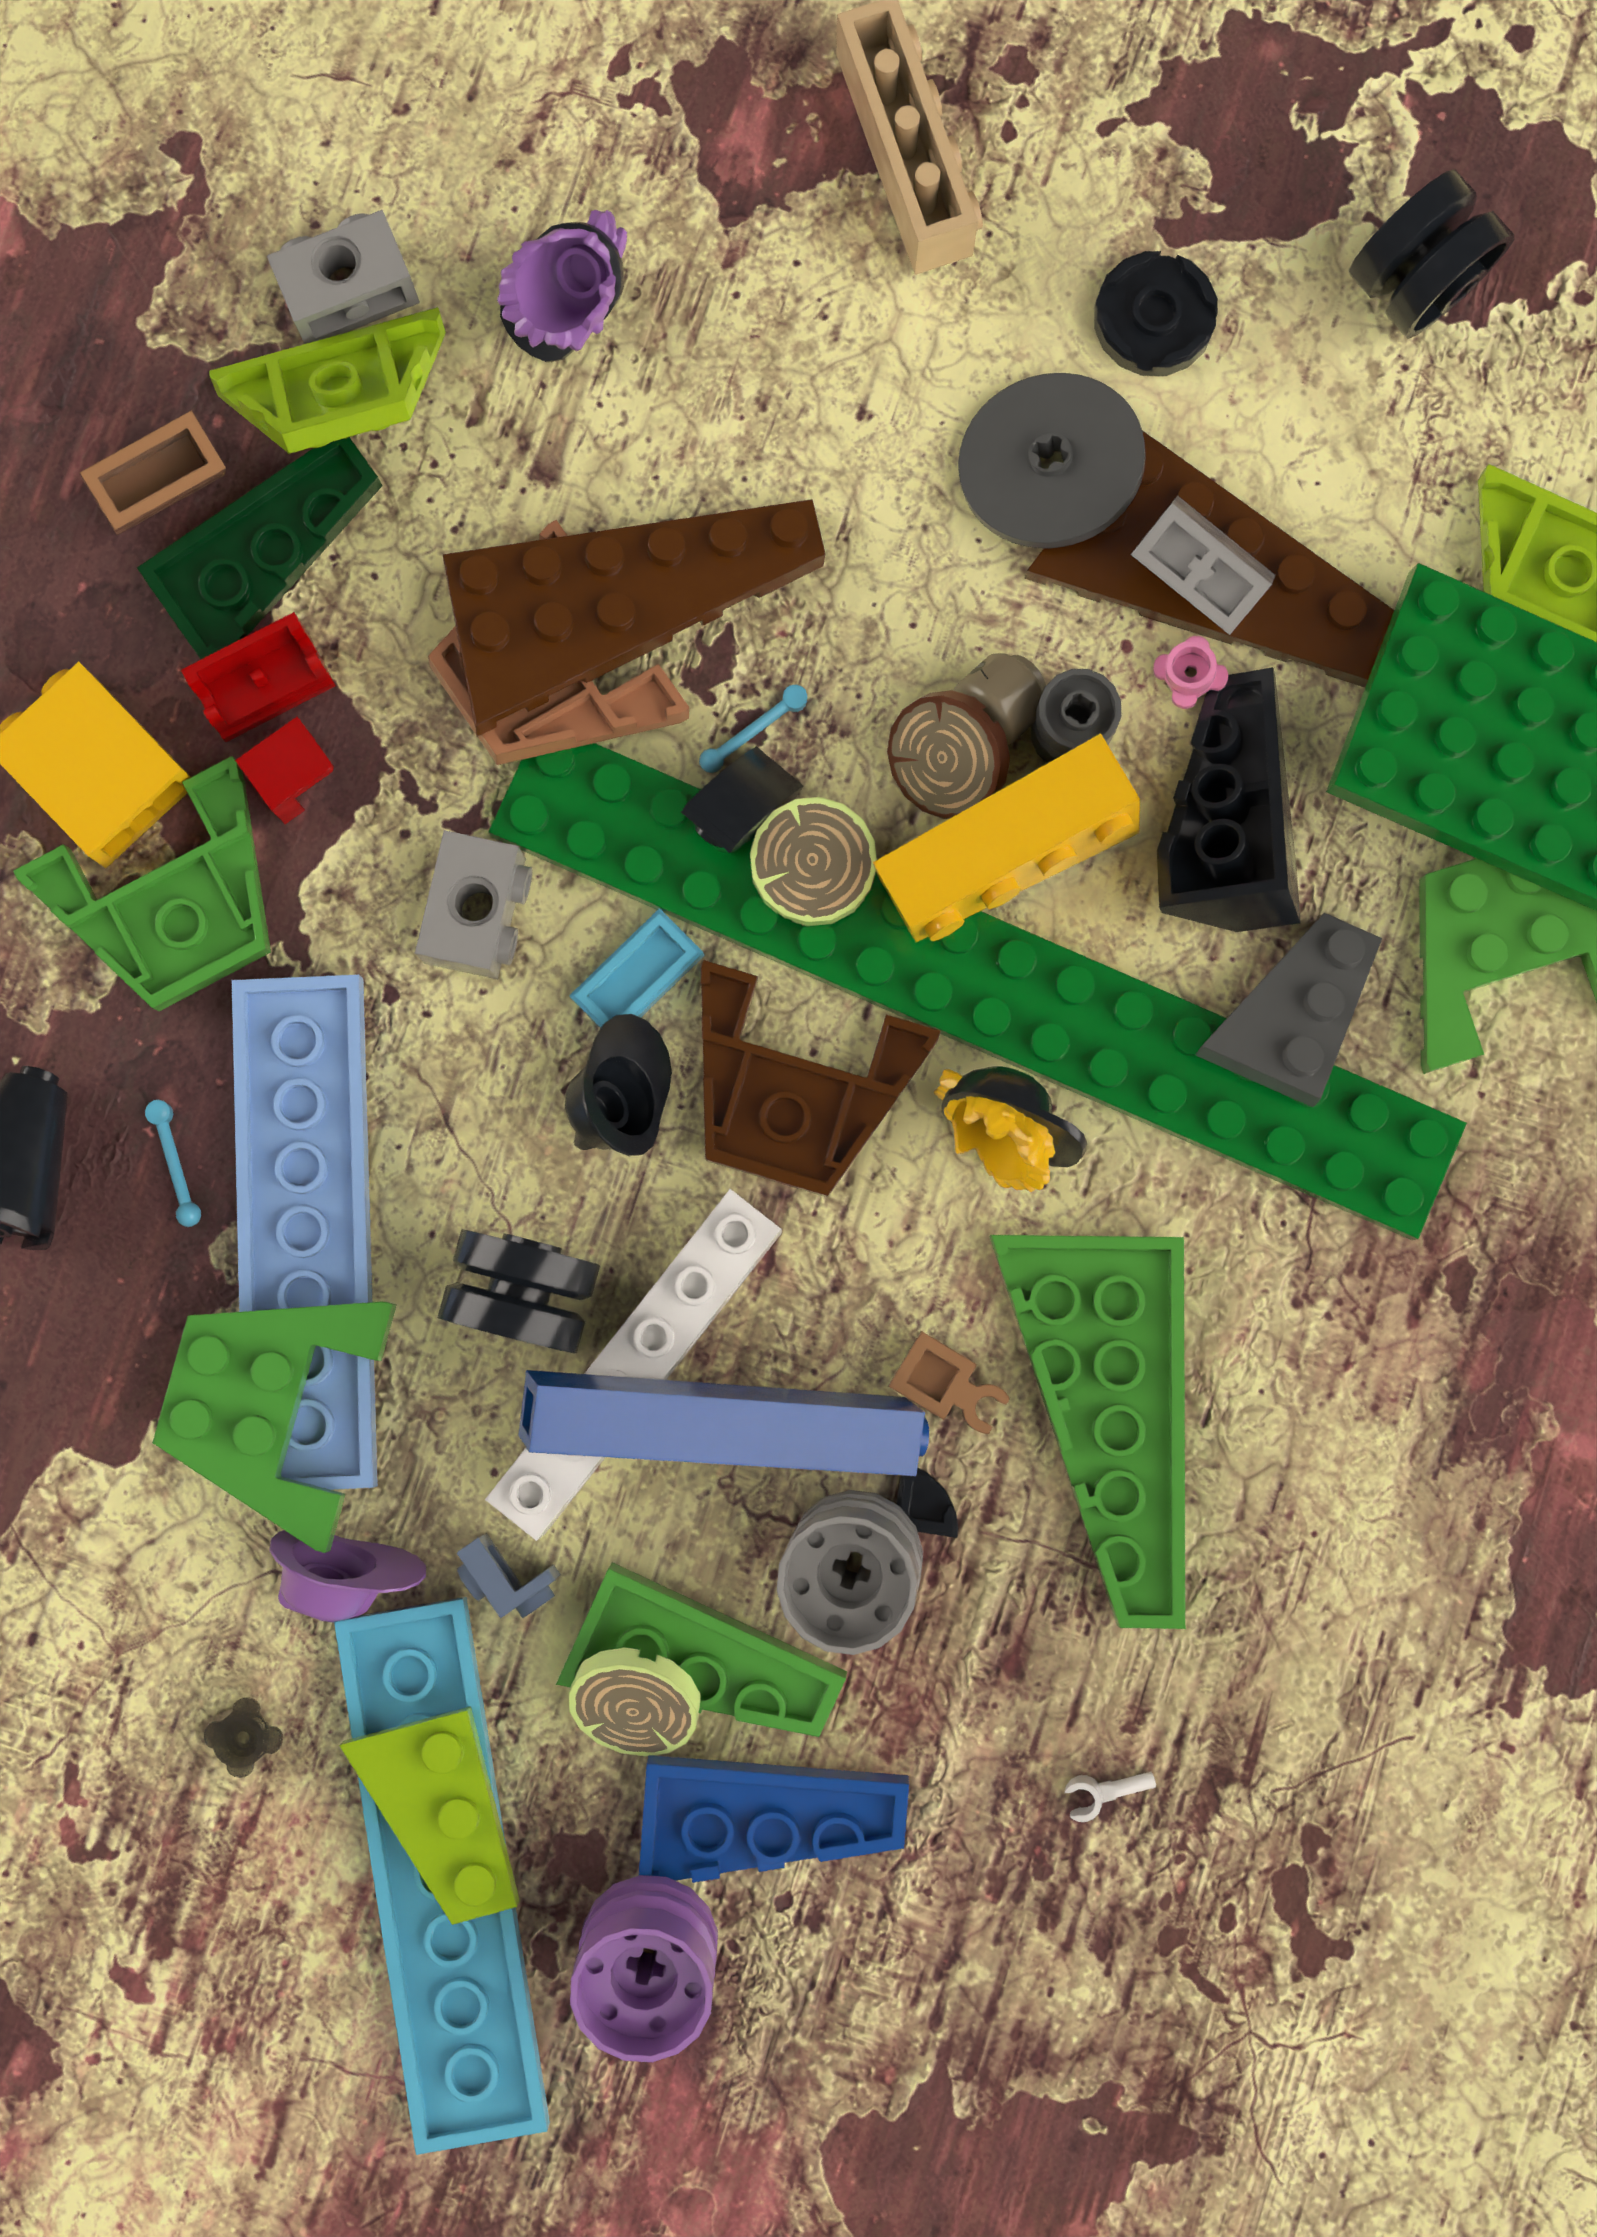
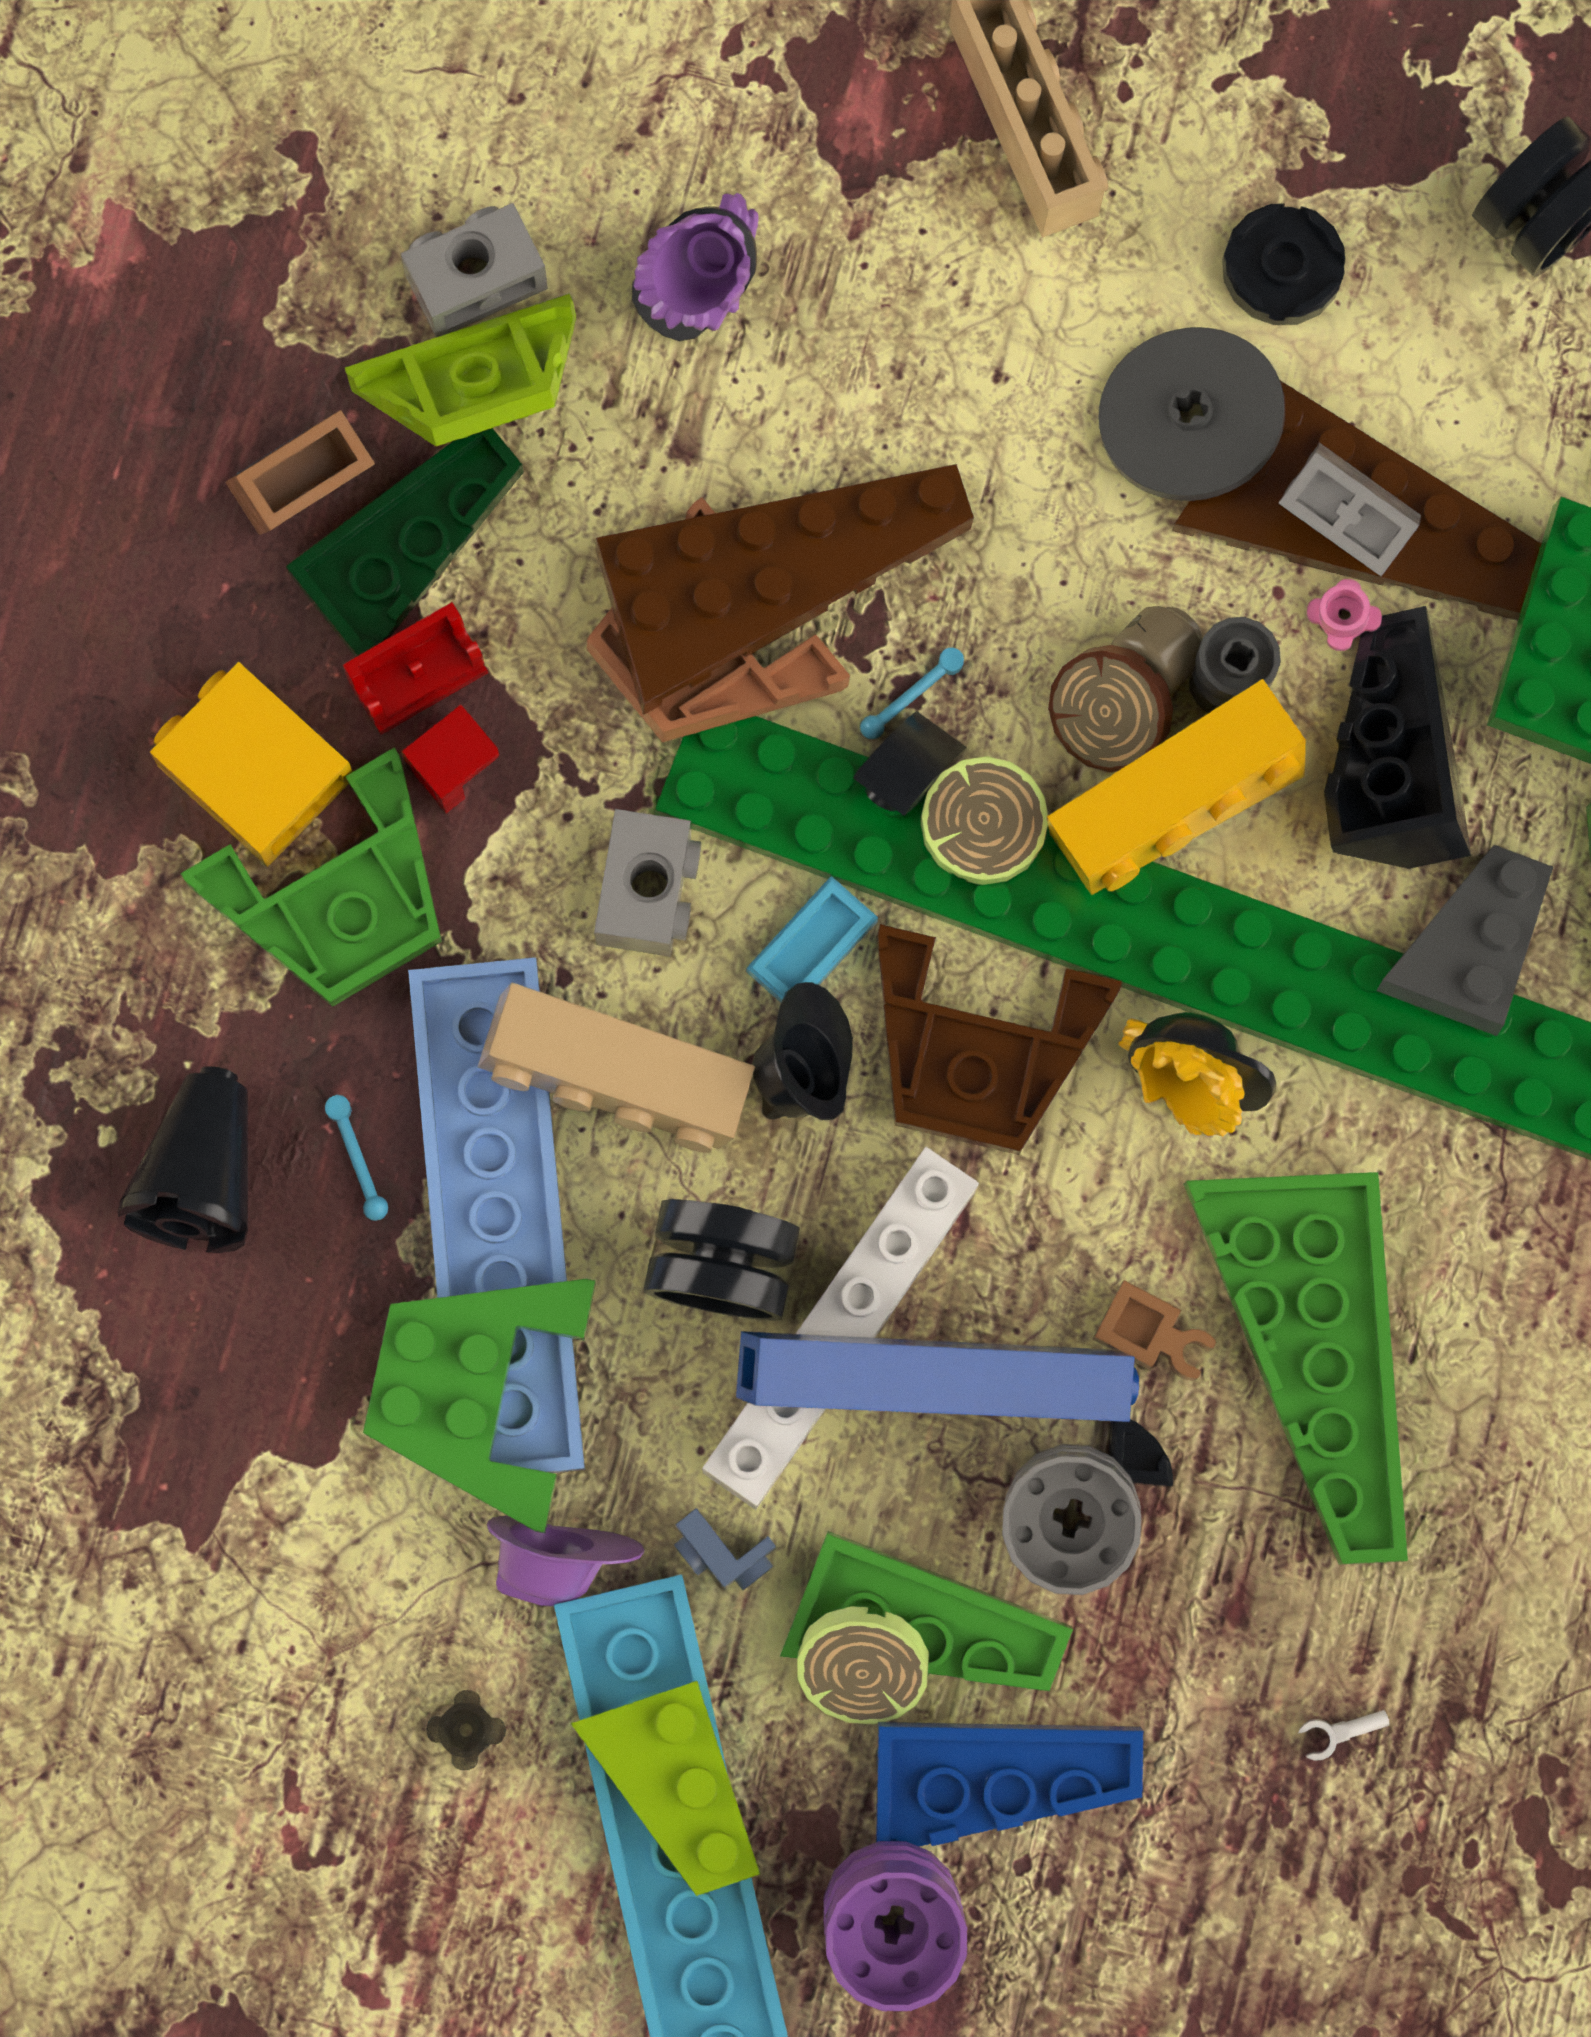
camera: 10 degrees left, 5 degrees down
none -> tan brick [478,982,755,1153]

